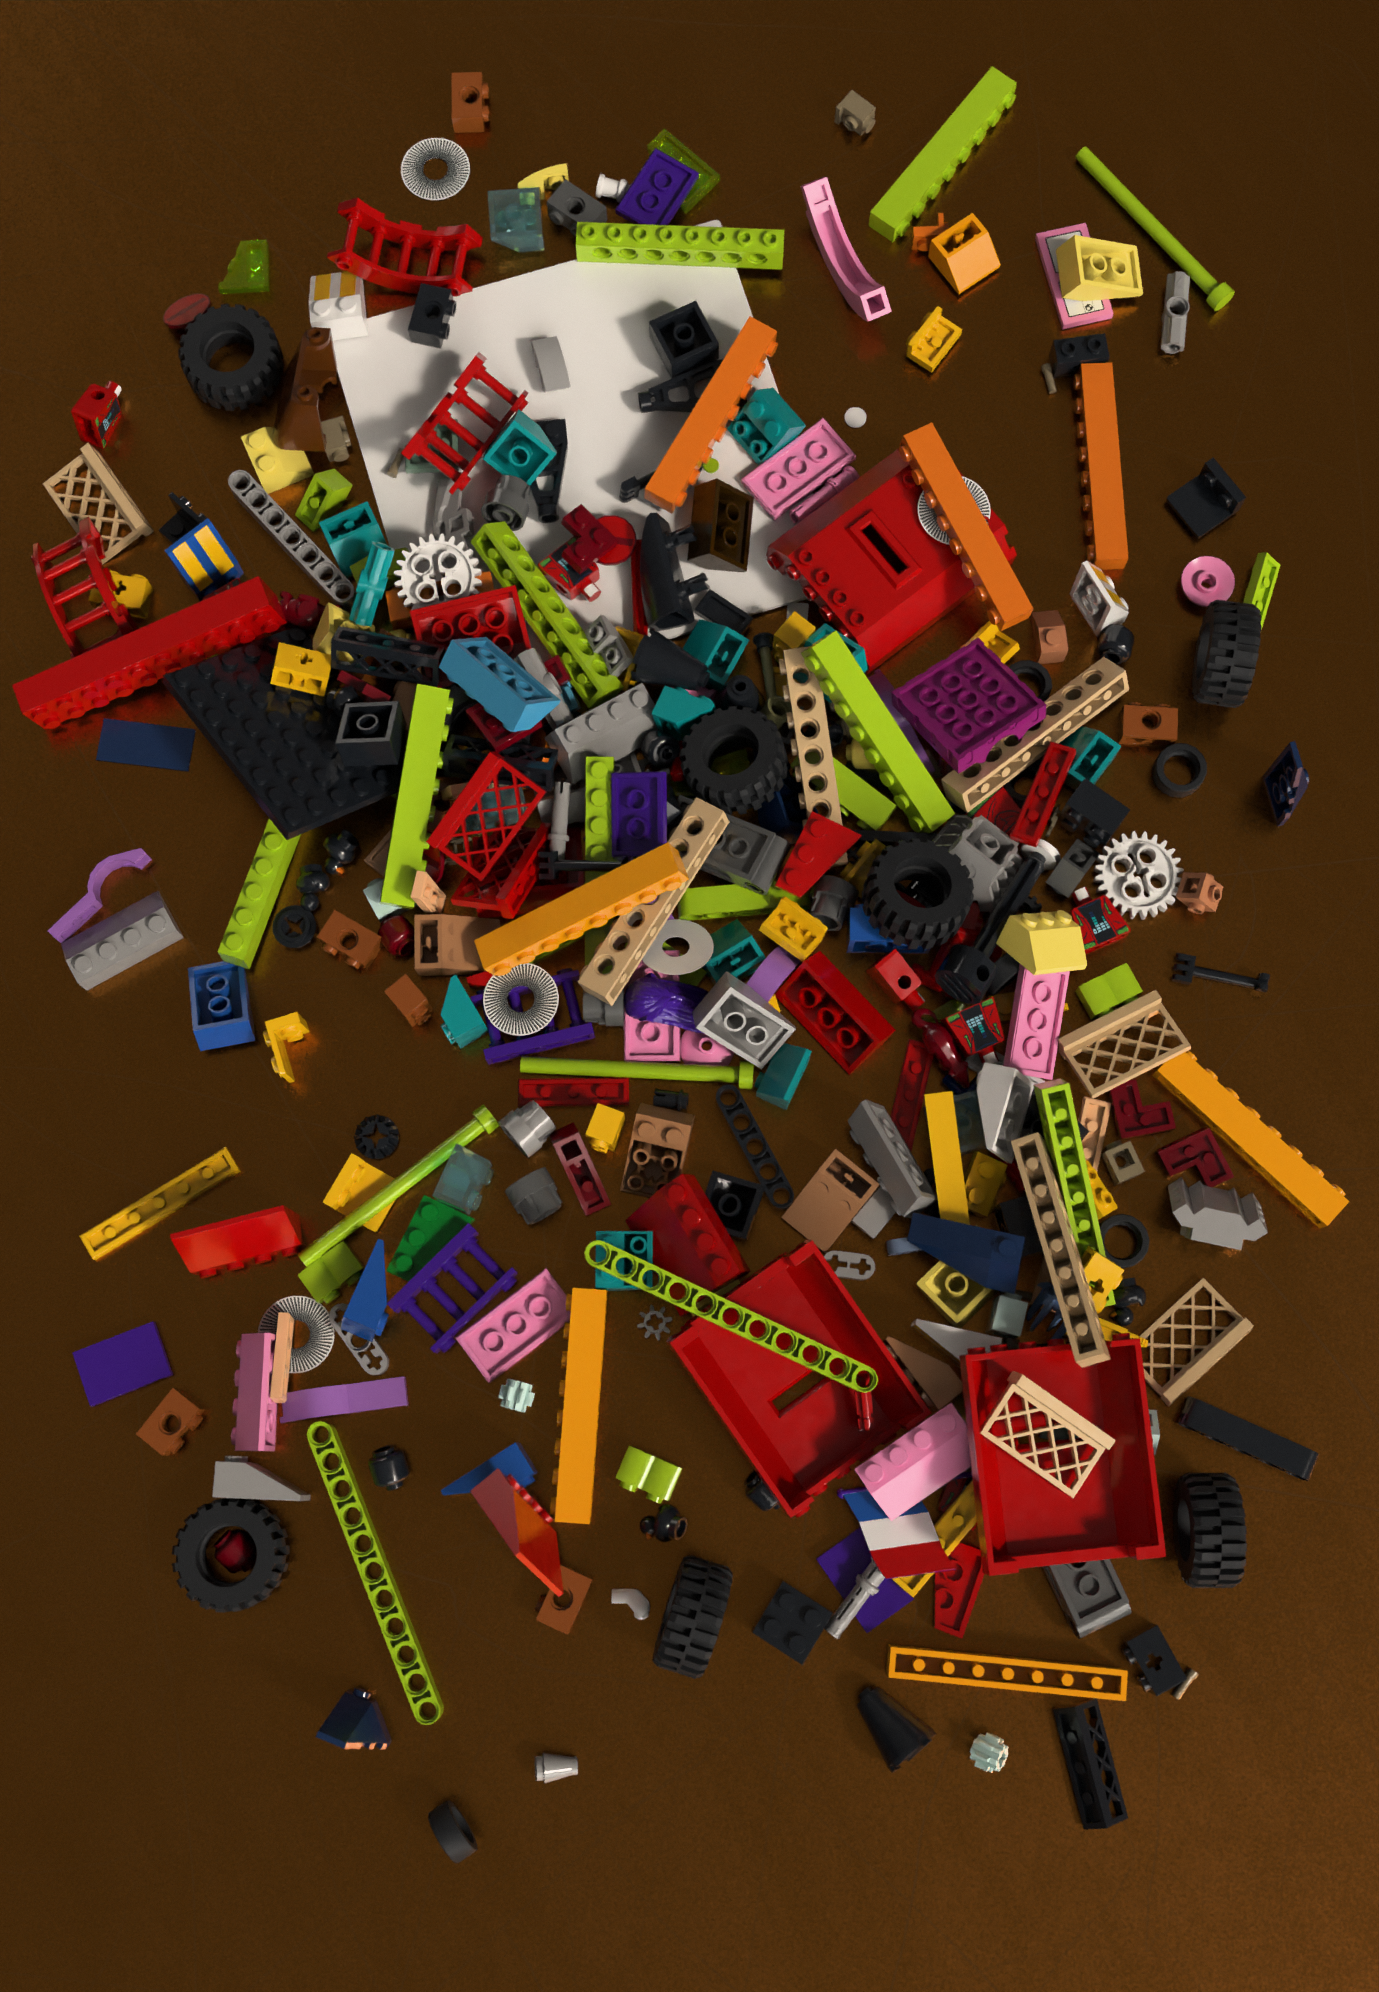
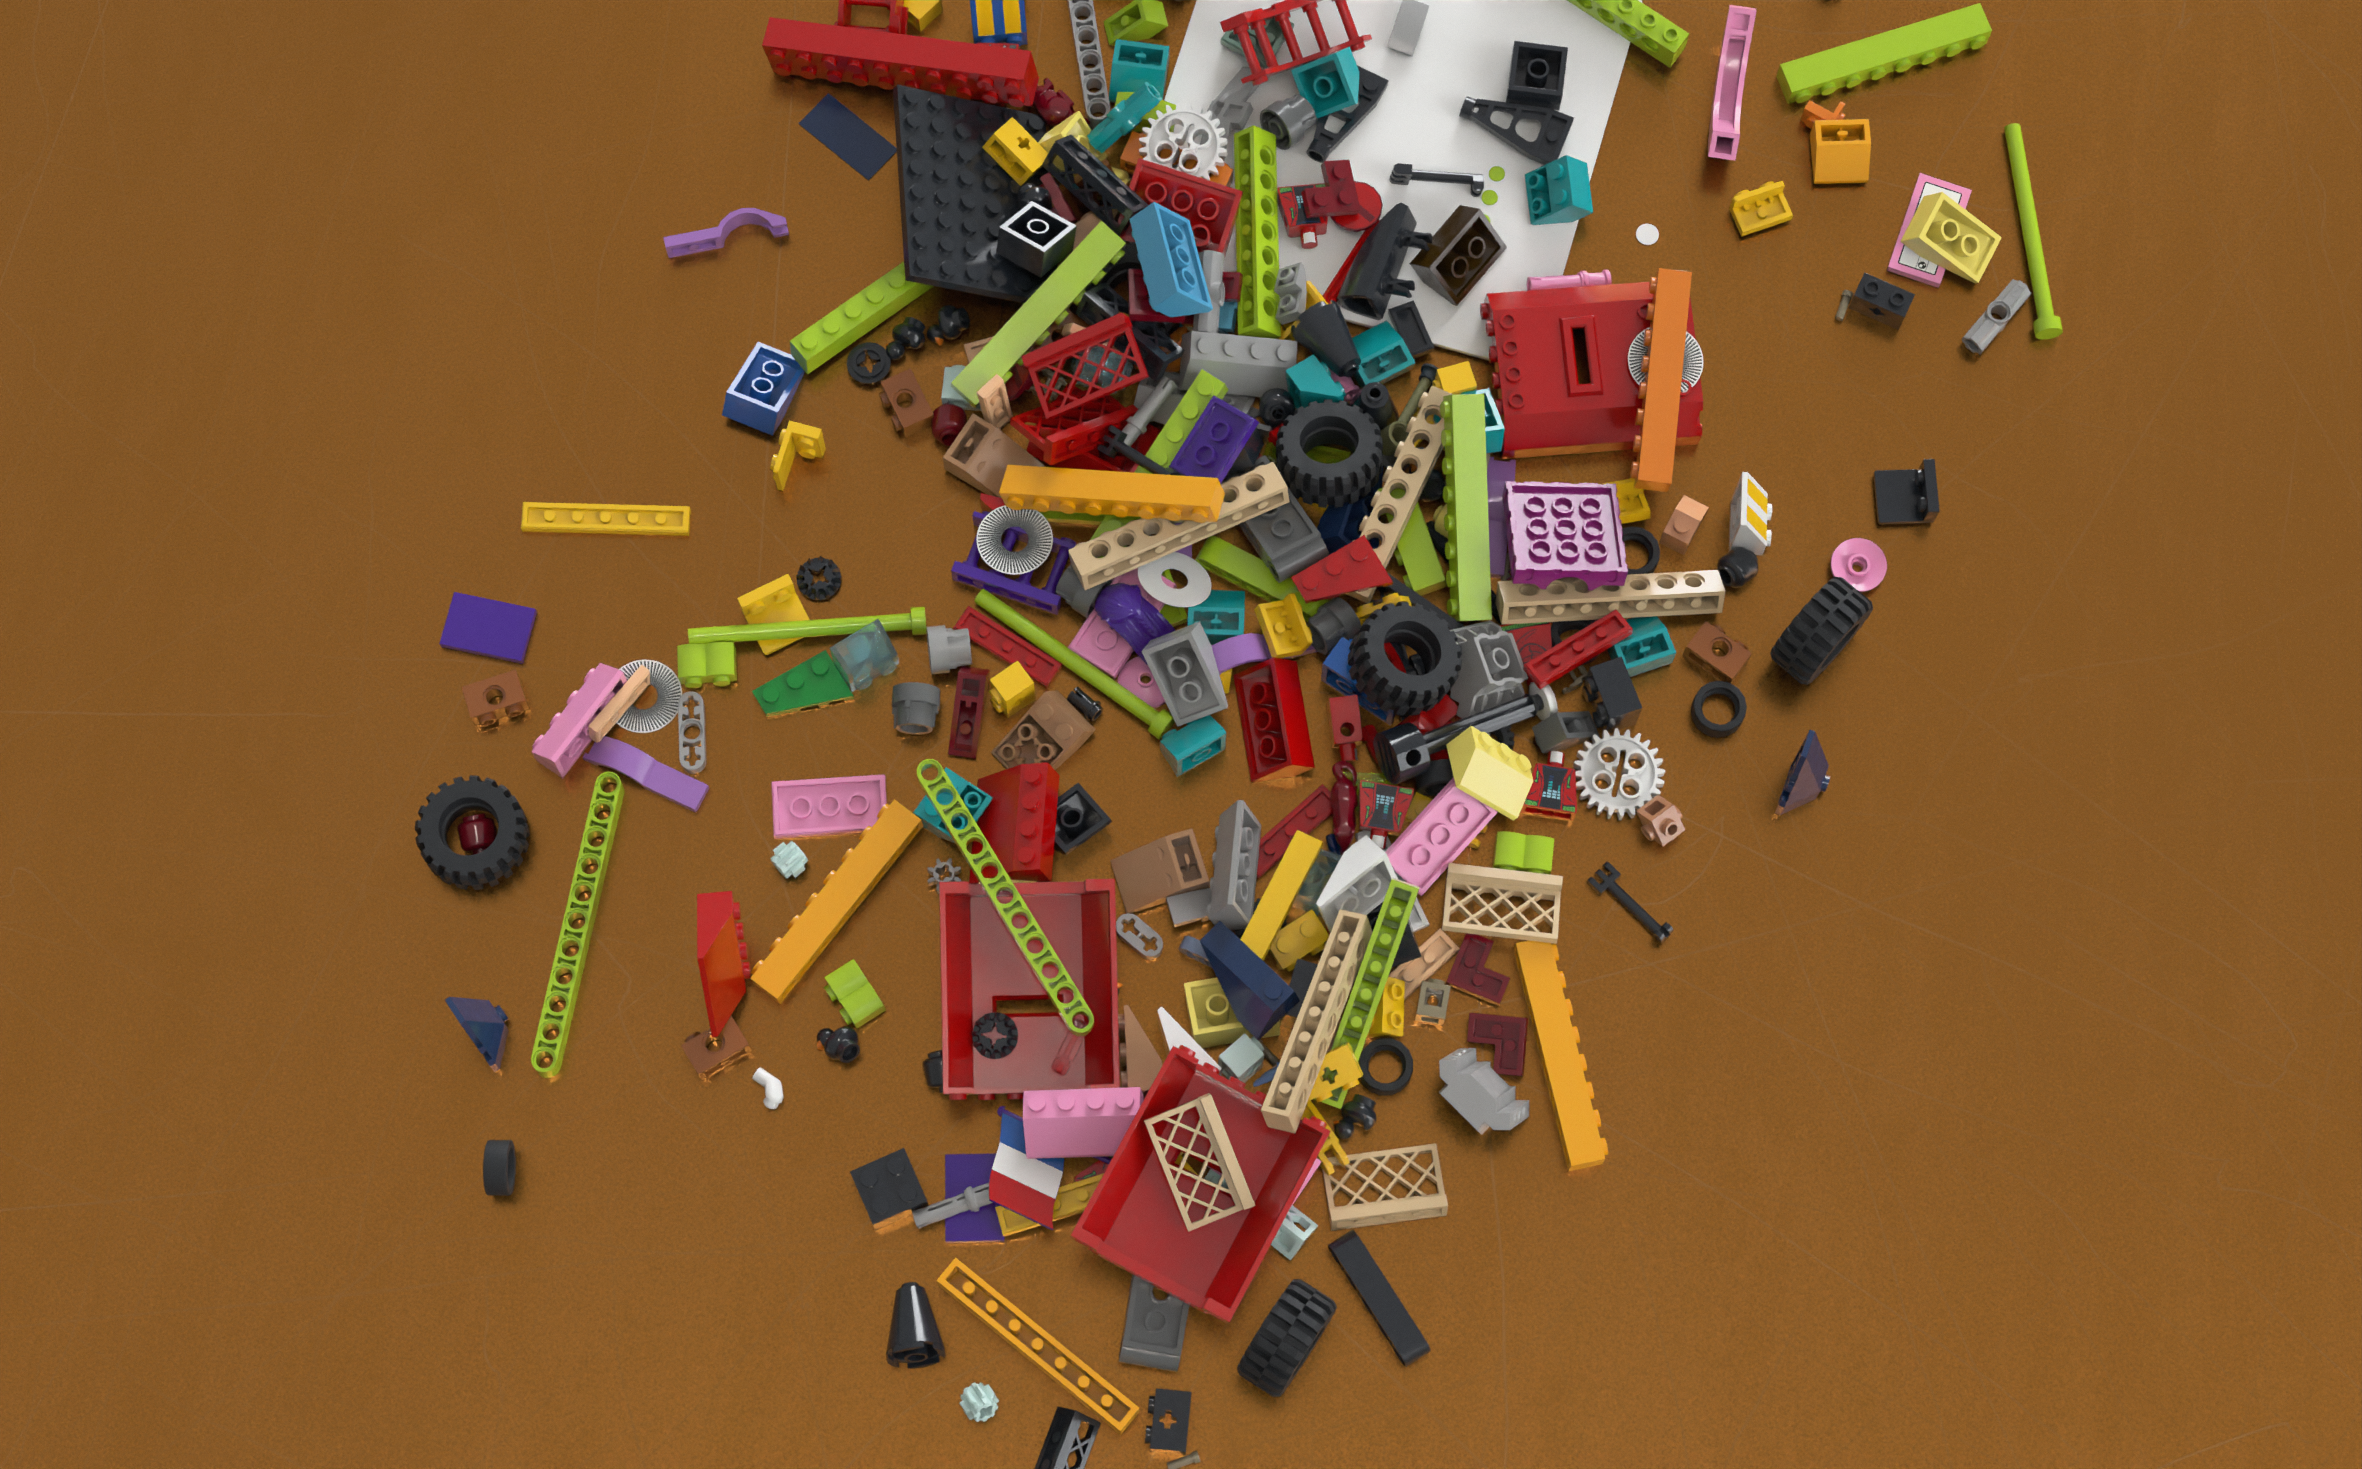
camera: 30 degrees right, 5 degrees down
light grey slope [61,891,184,990] -> none
red slope [170,1205,306,1278] -> none
light grey slope [212,1456,311,1501] -> none
blue slope [341,1239,389,1342] -> none
black head [368,1445,410,1491] -> none
dark orange brick [384,974,433,1027] -> none
dark tan piece [387,448,404,478] -> none
dark purple fence [387,1223,518,1354] -> none
teal slope [440,975,488,1049] -> none
blue slope [440,1442,538,1496] -> none
light grey cone [535,1753,578,1784] -> none
orange brick [644,316,778,514] -> none
black tyre [652,1555,733,1679] -> none
black beam [716,1084,794,1211] -> none
bright pink tile [741,418,856,521] -> none
white sticker [786,602,809,621] -> none
red wing [934,1543,984,1639] -> none
orange brick [1073,362,1129,570] -> none
lime plate [1243,552,1281,634] -> none
none -> black gear [971,1012,1018,1059]

